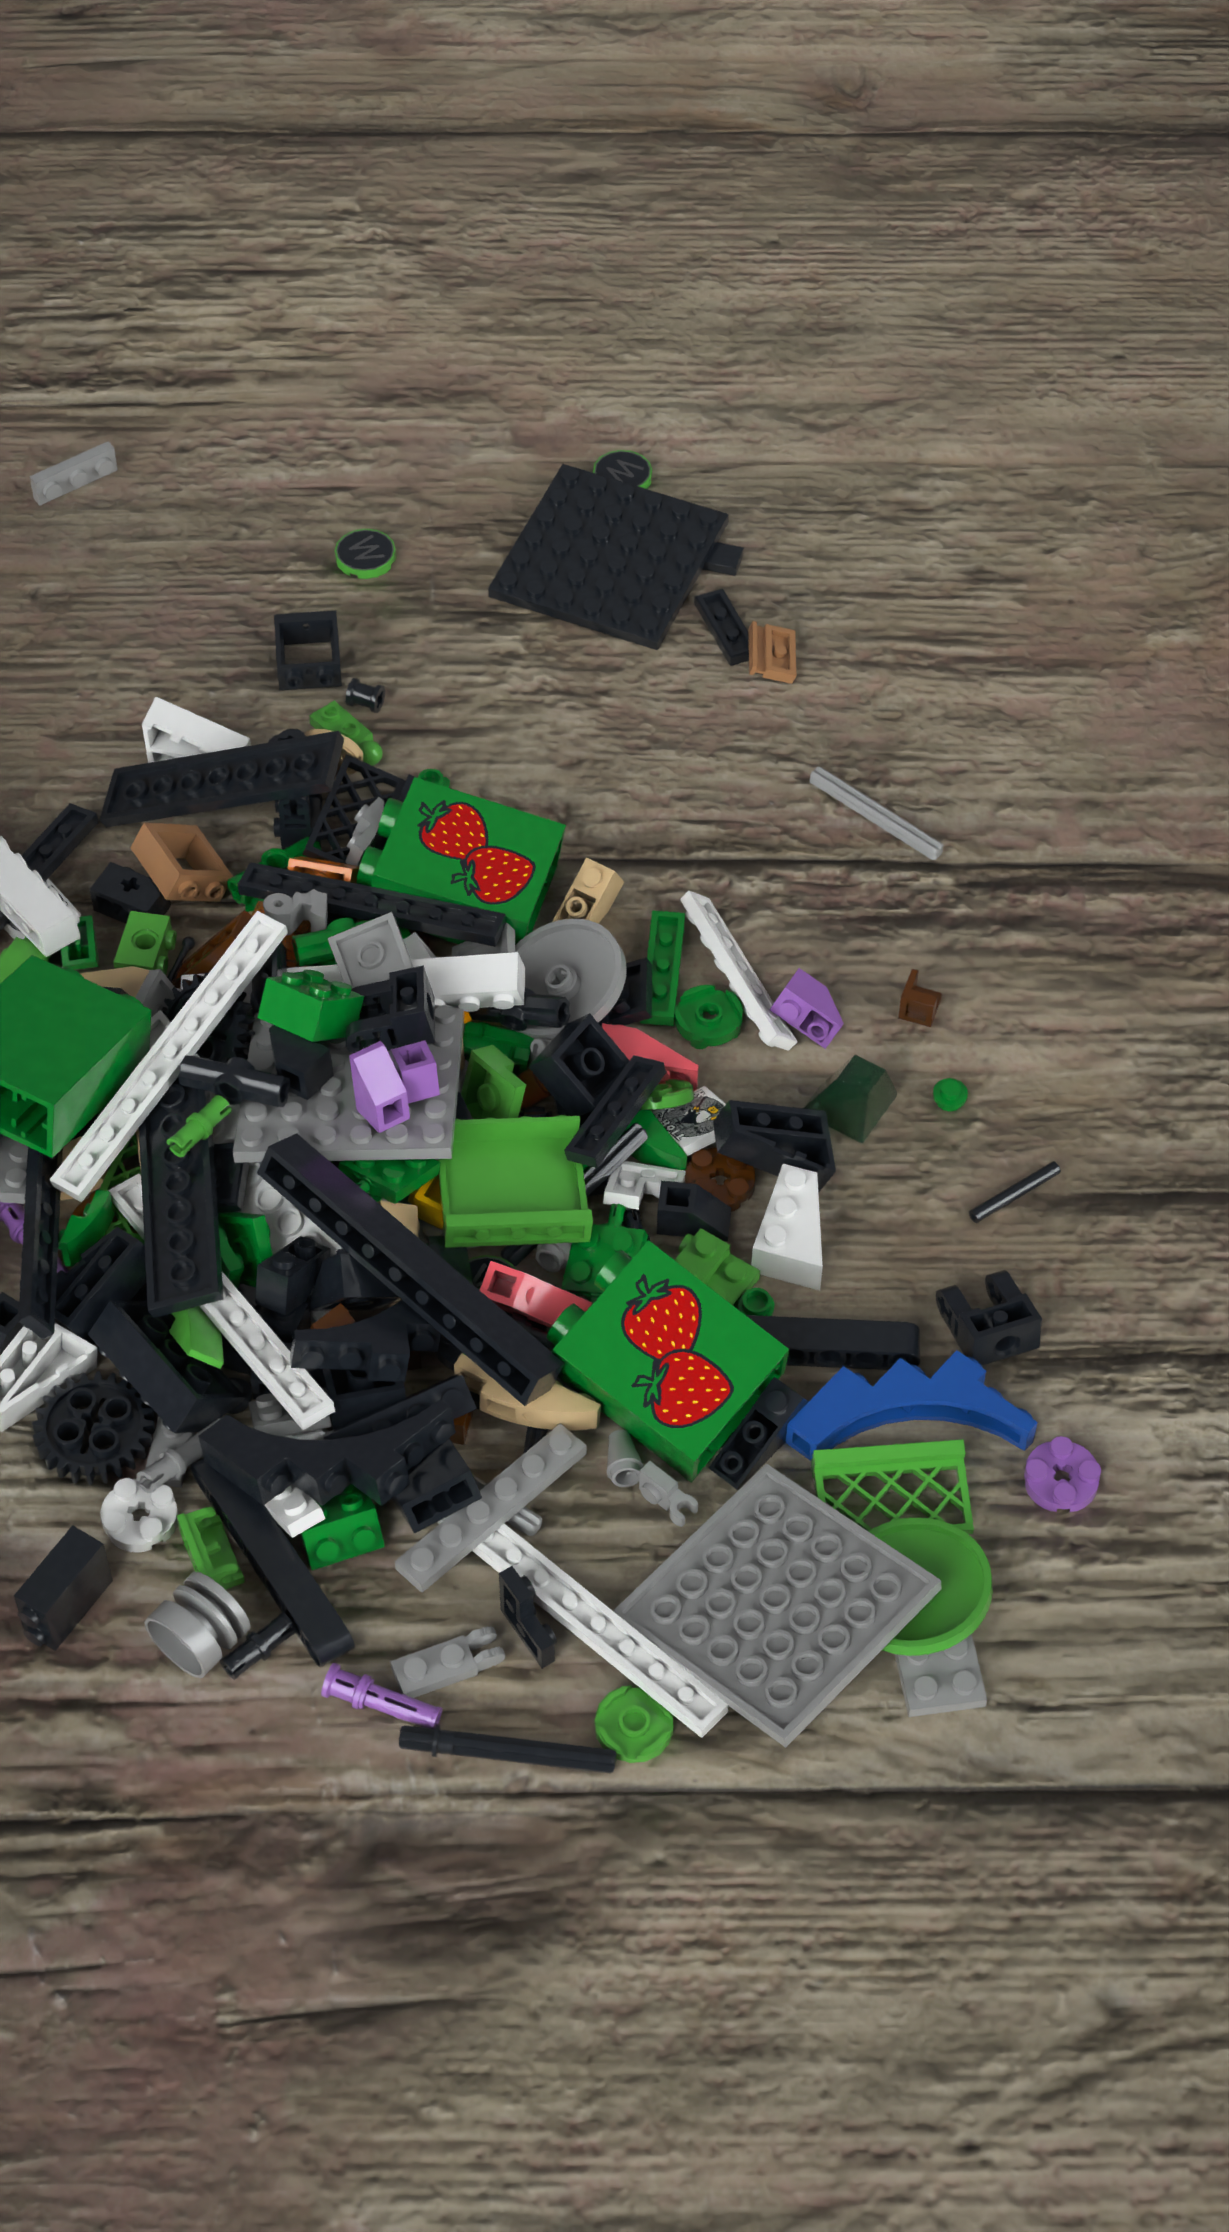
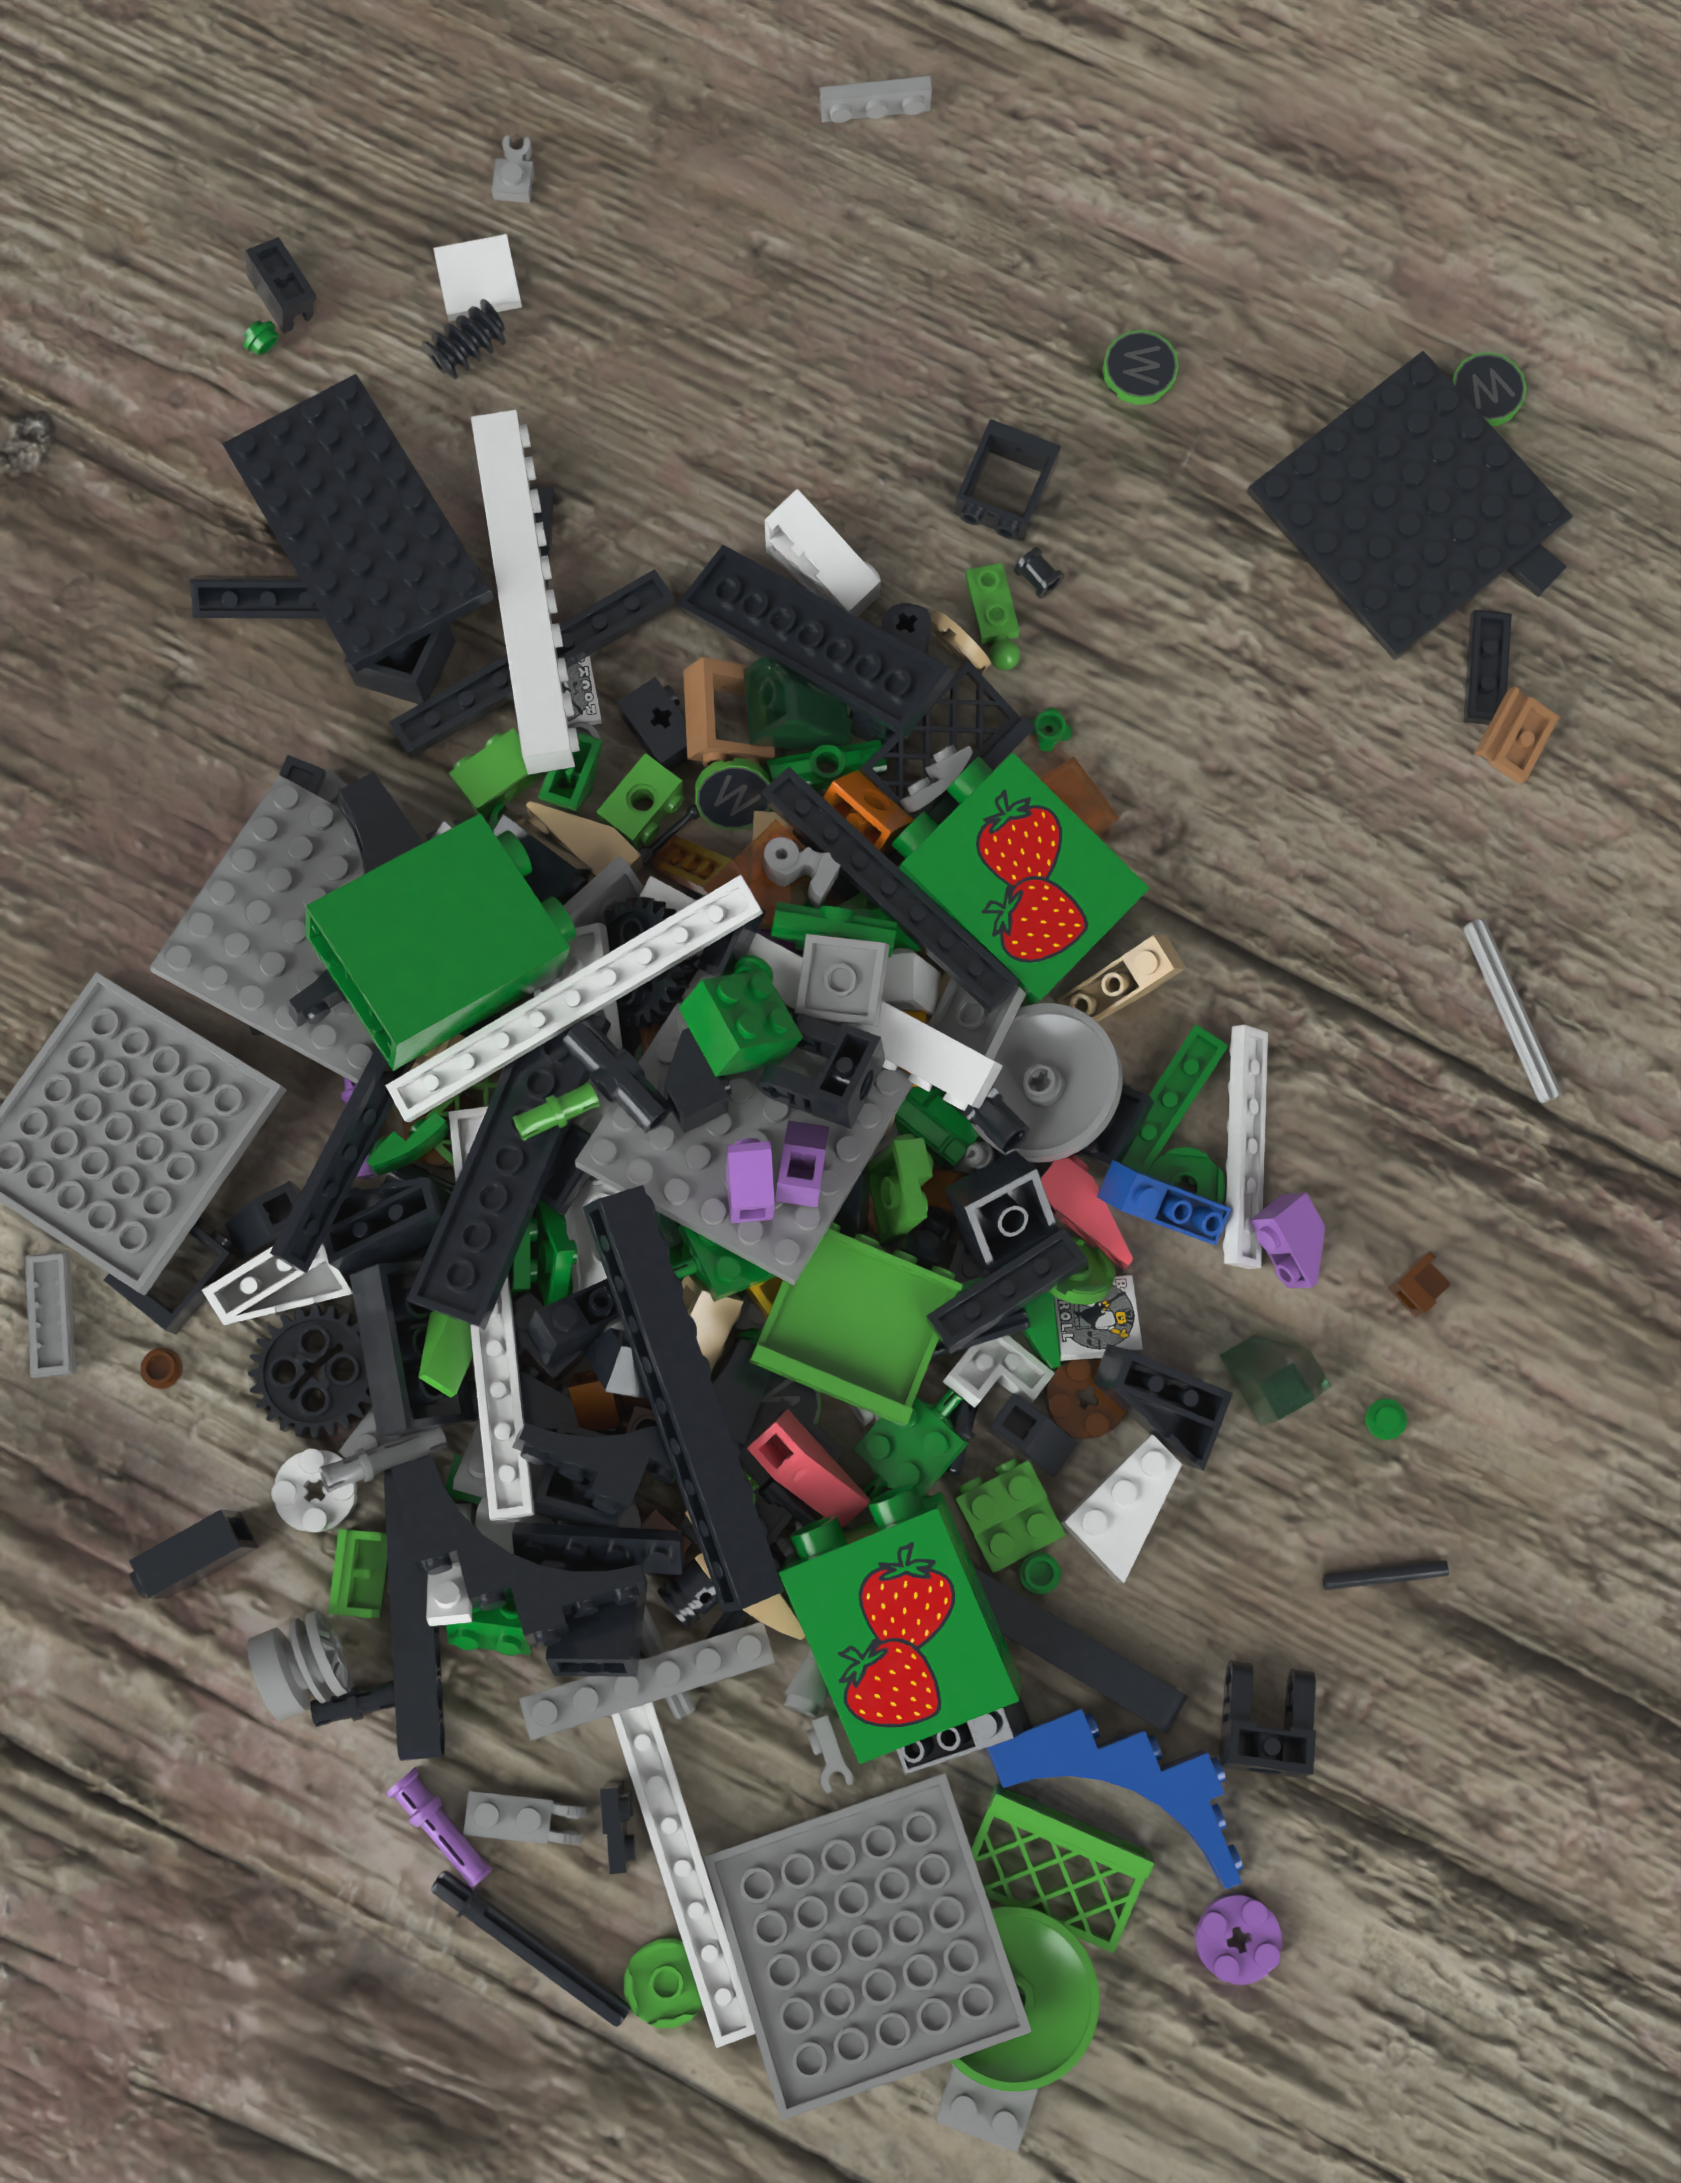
camera: 25 degrees right, 25 degrees up
none -> black piece [656,1558,719,1629]
none -> tile [695,758,771,830]
none -> clear green slope [743,656,851,751]
none -> blue slope [1097,1160,1232,1246]

